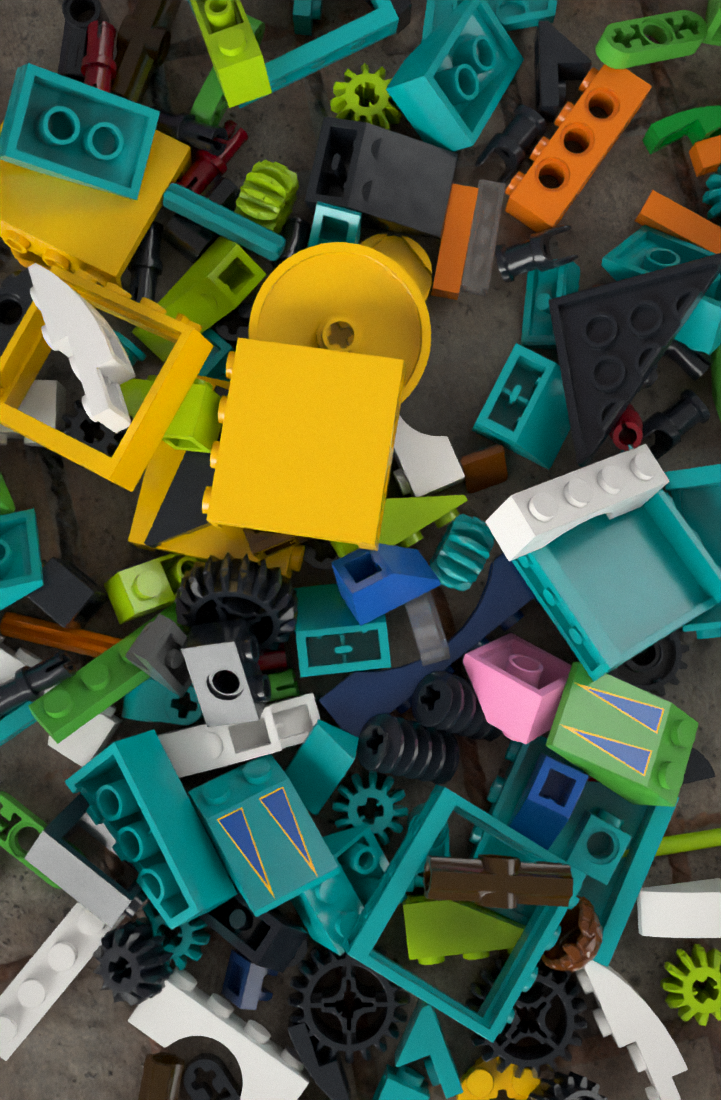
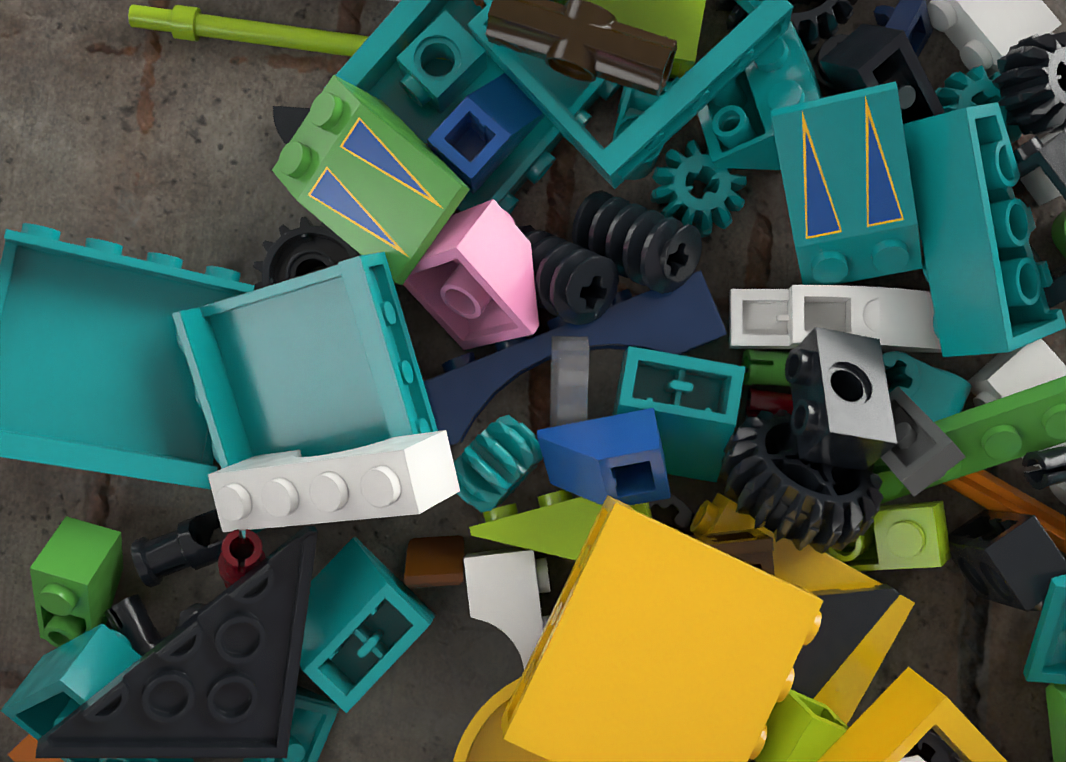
camera: 165 degrees left, 0 degrees up
teal slope [284,719,359,815] -> none

